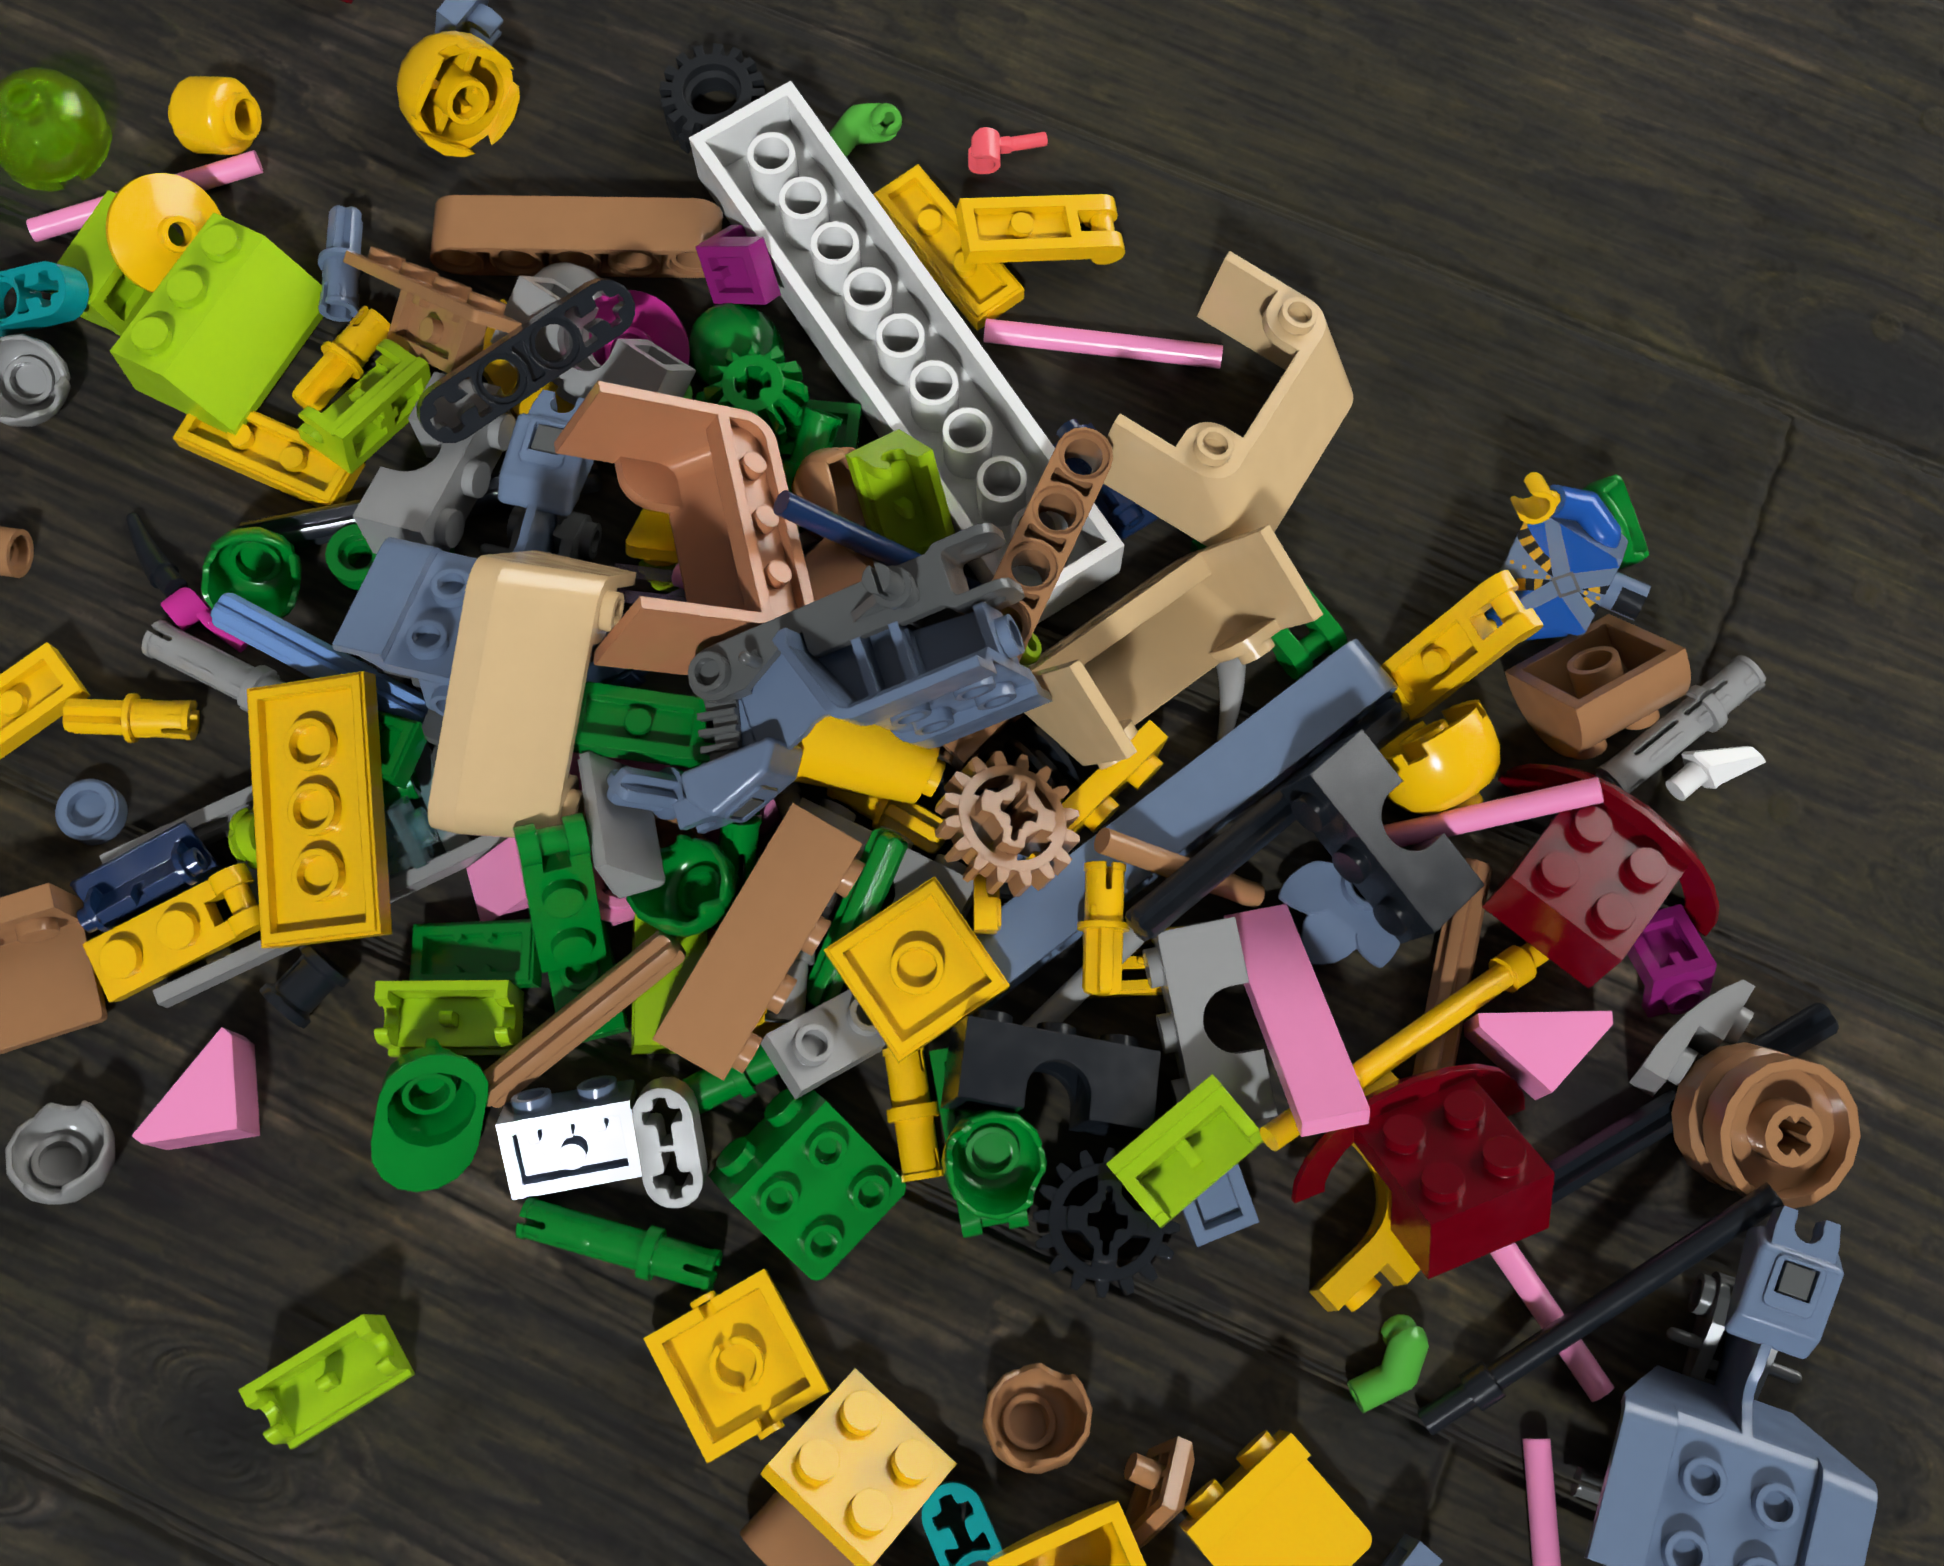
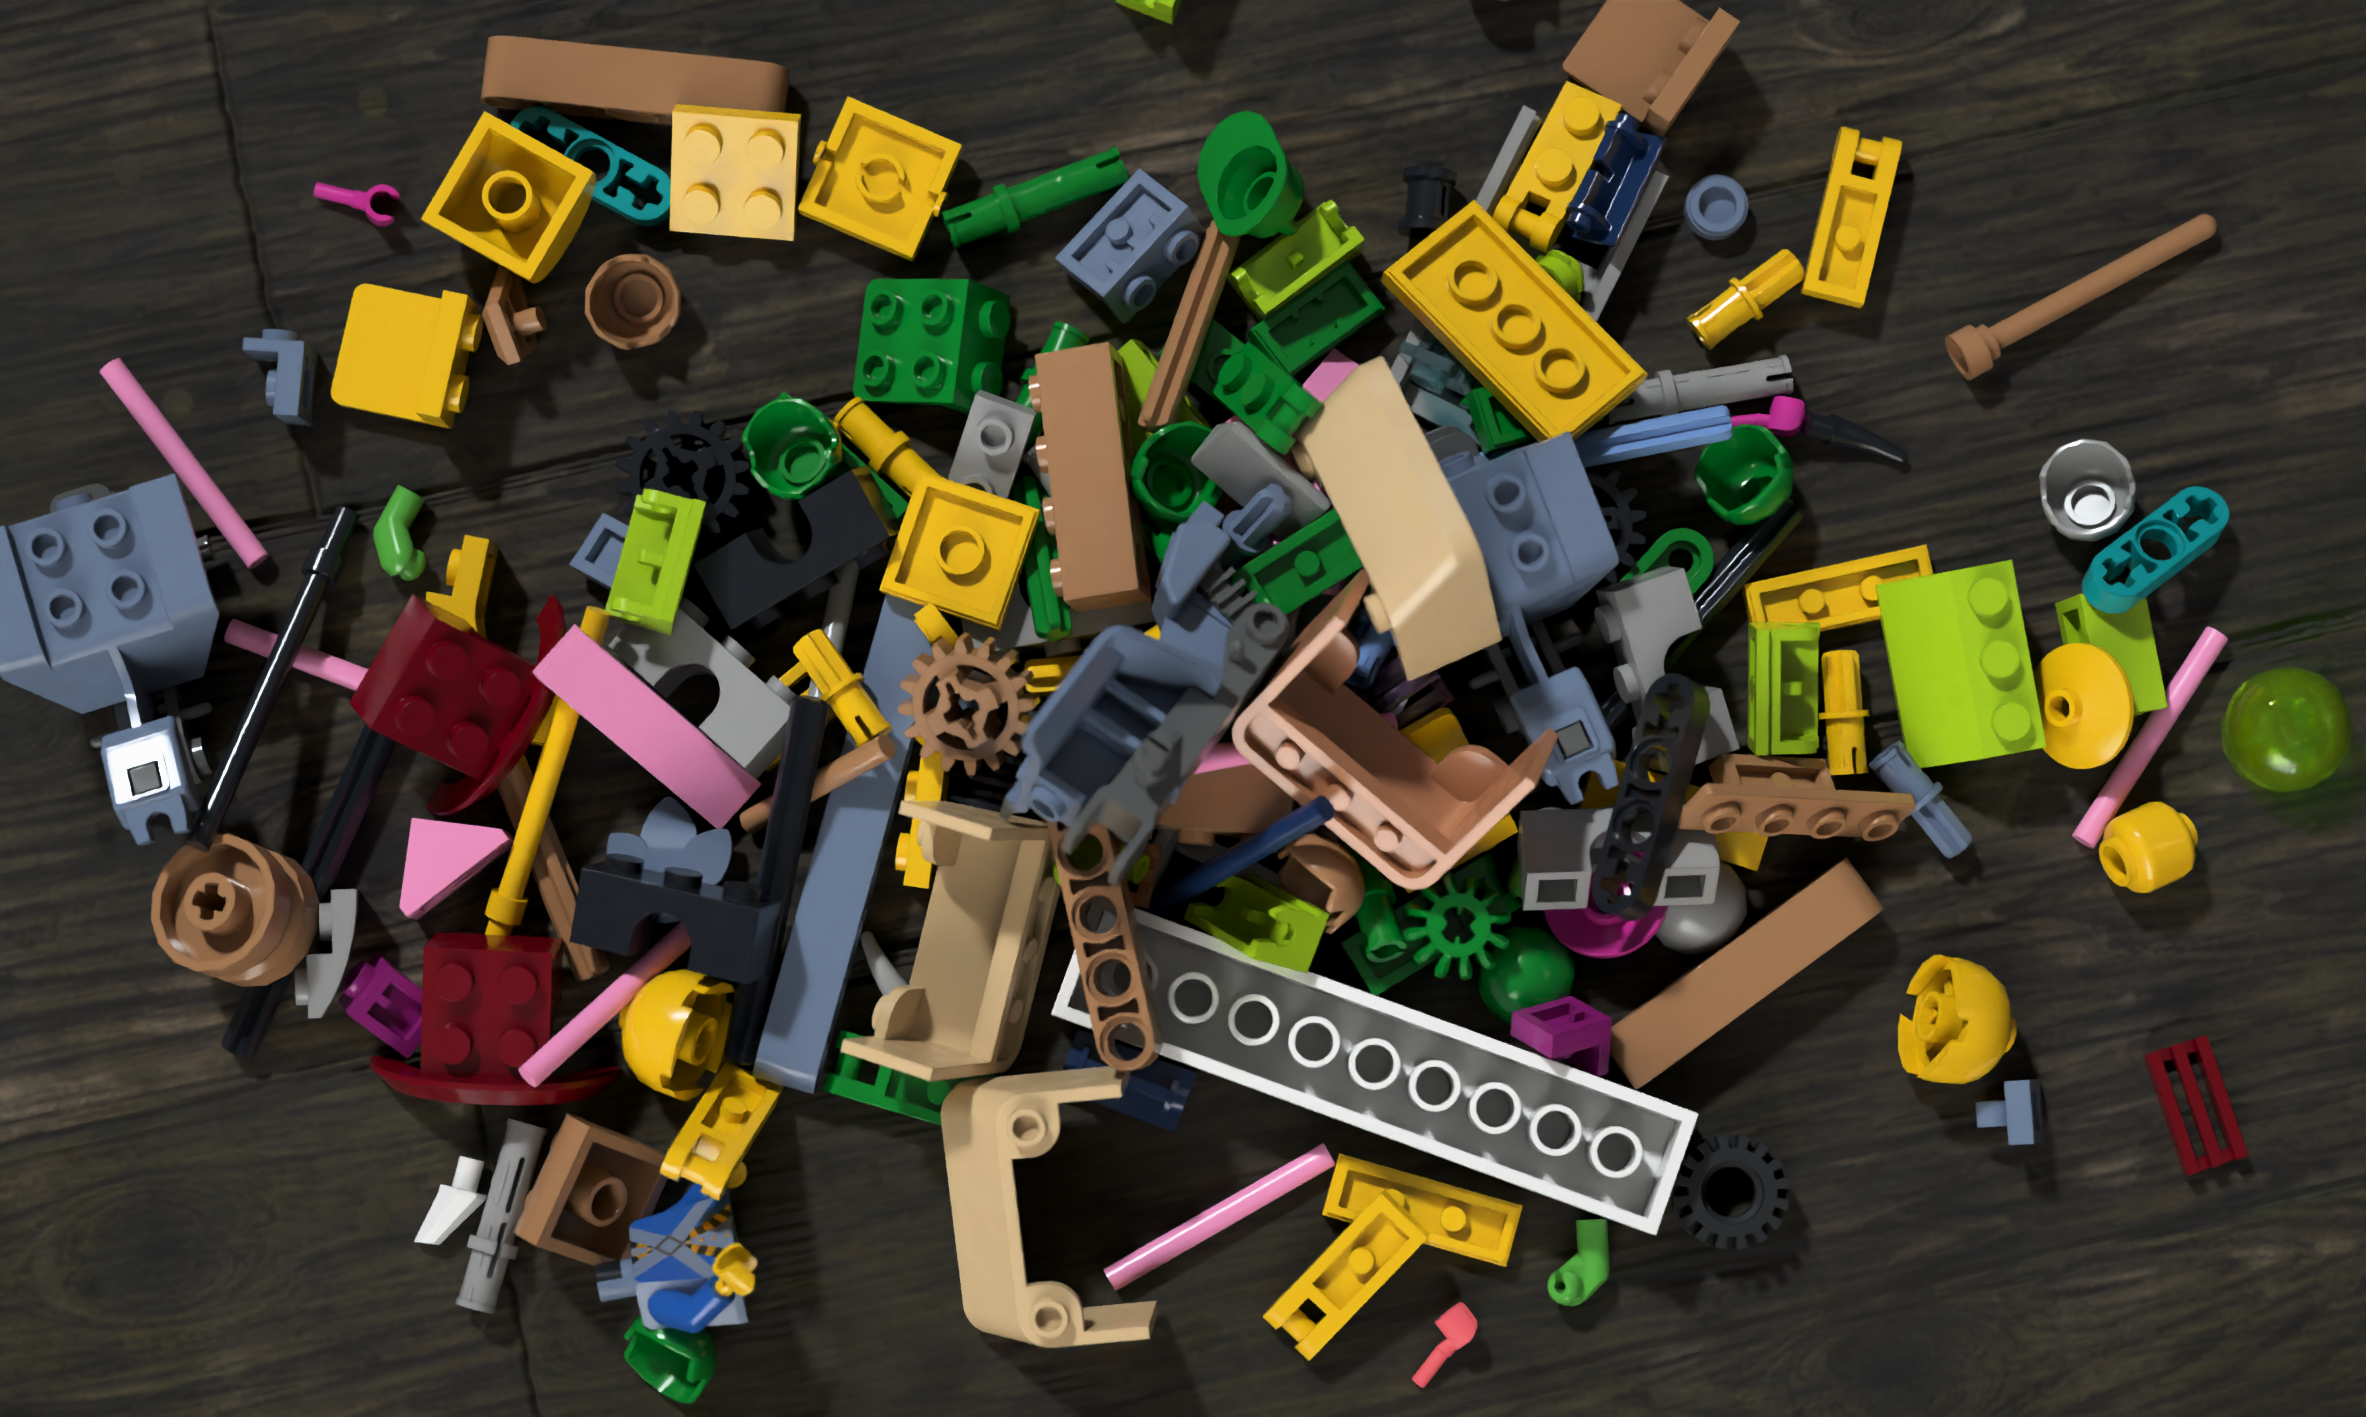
camera: 140 degrees right, 10 degrees up
bright pink slope [132,1027,260,1150] -> none
light grey beam [632,1077,708,1209] -> none

